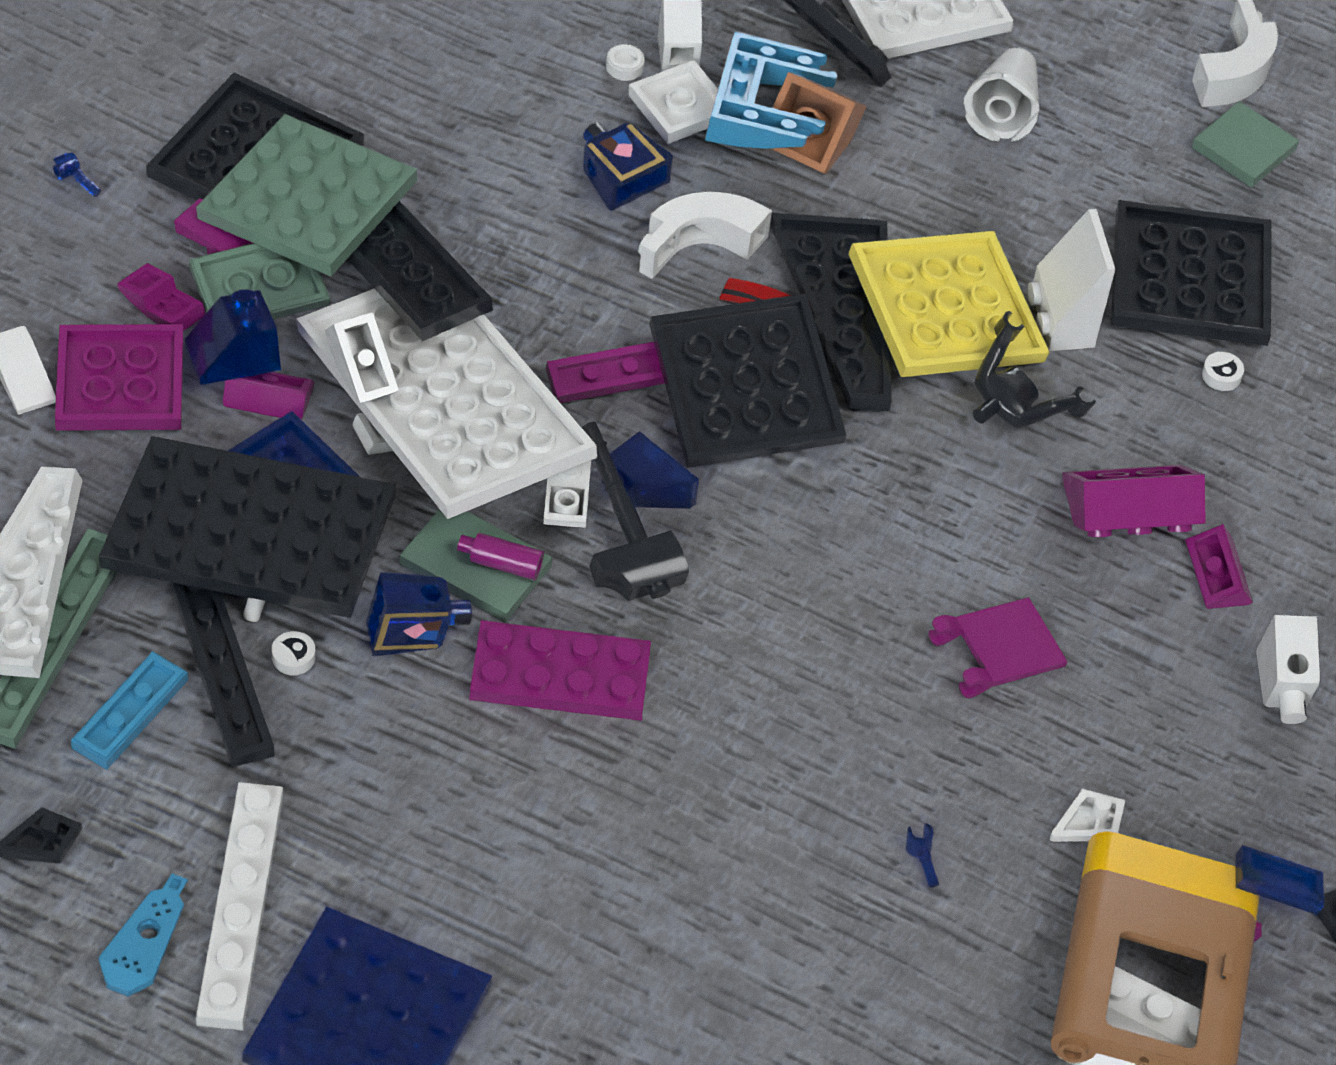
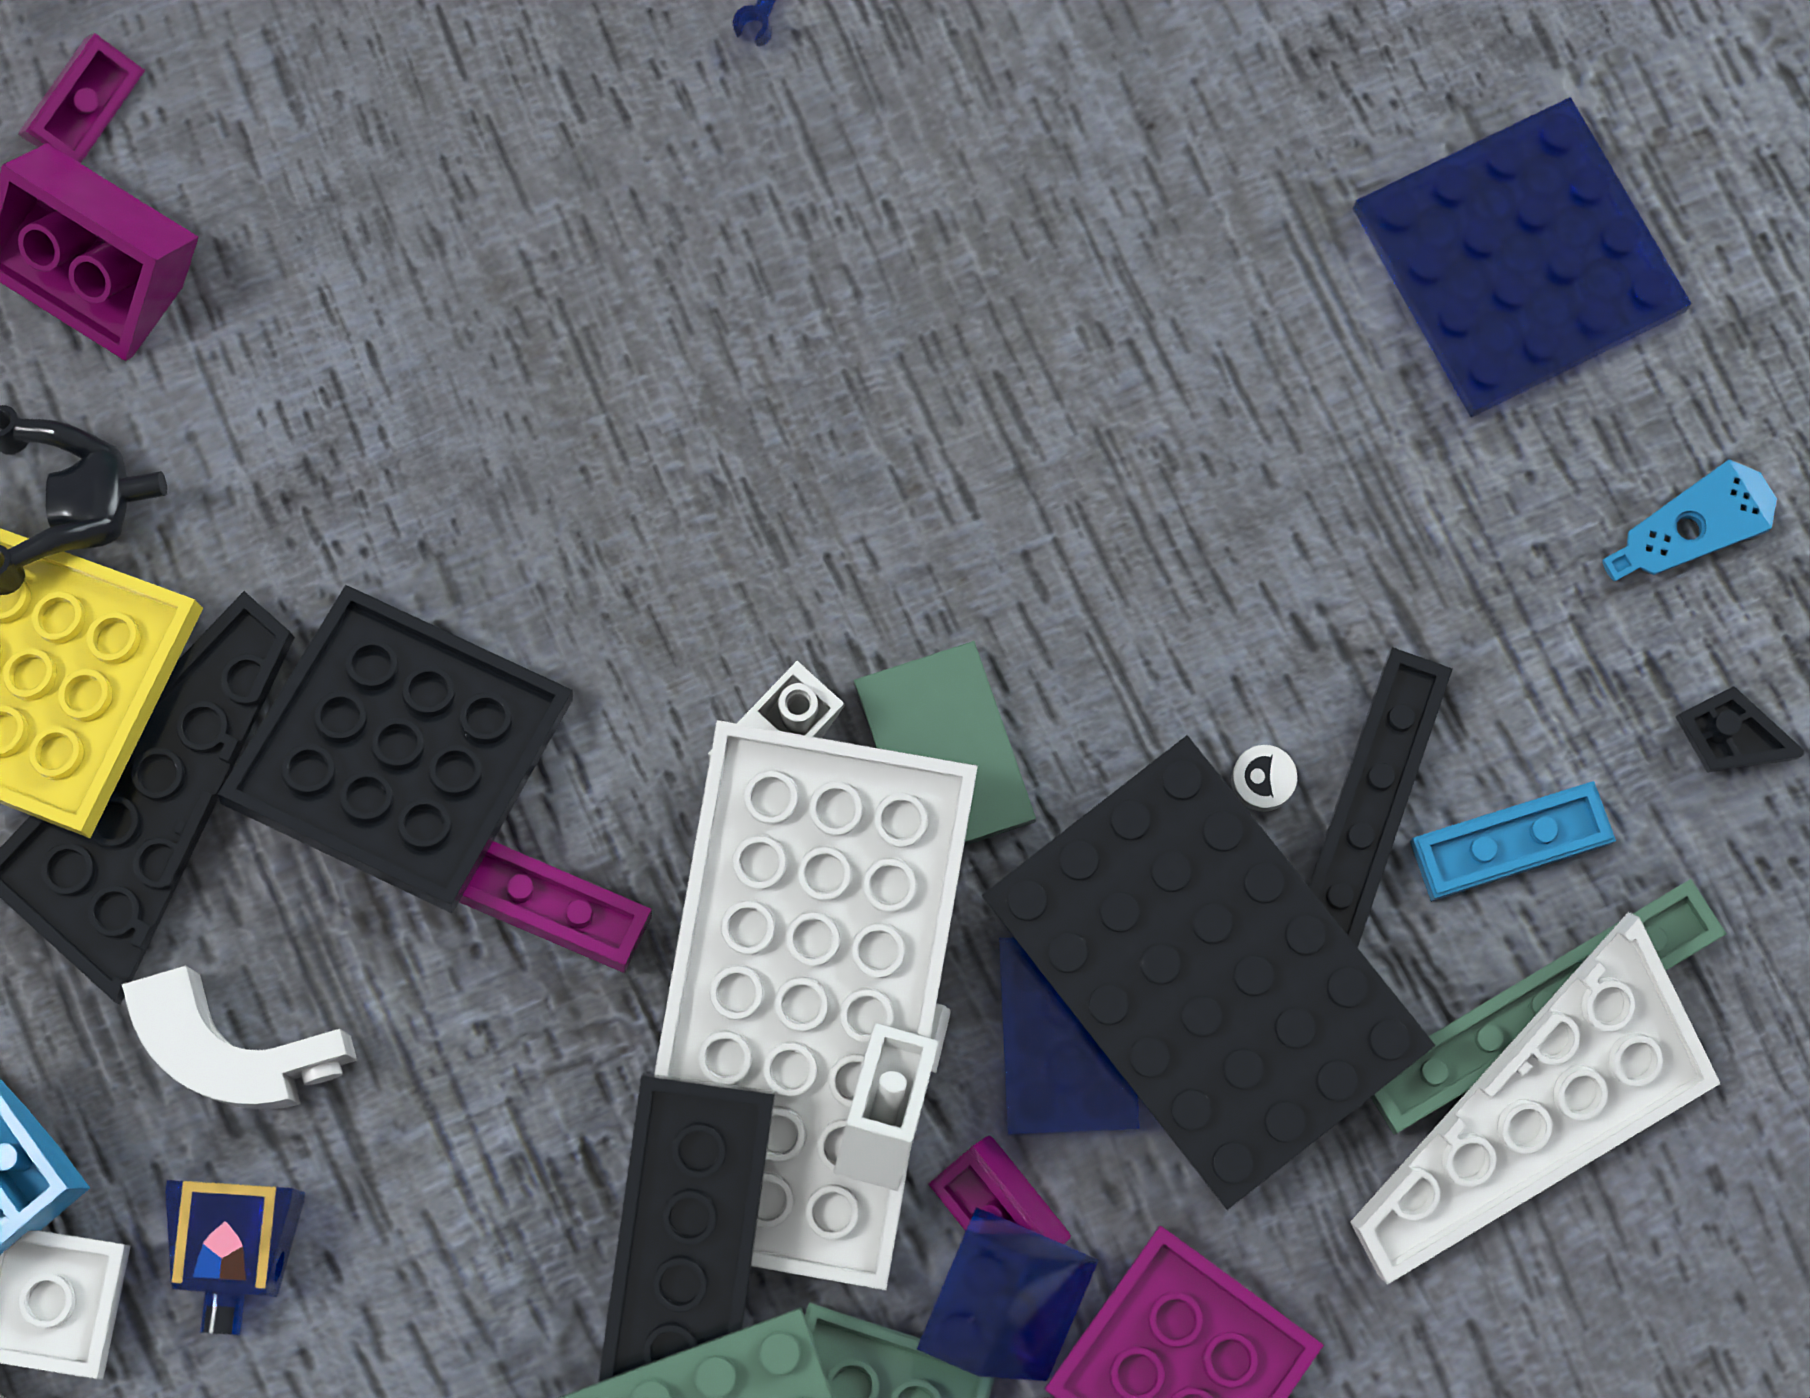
camera: 135 degrees left, 25 degrees up
white plate [196,782,283,1030] -> none
clear blue torso [366,572,472,656] -> none
magenta cylinder [457,532,544,581] -> none
magenta plate [469,620,651,721] -> none
black piece [582,422,689,601] -> none
clear blue slope [602,431,699,509] -> none
red sticker [719,278,791,303] -> none
magenta flag [928,597,1068,698] -> none

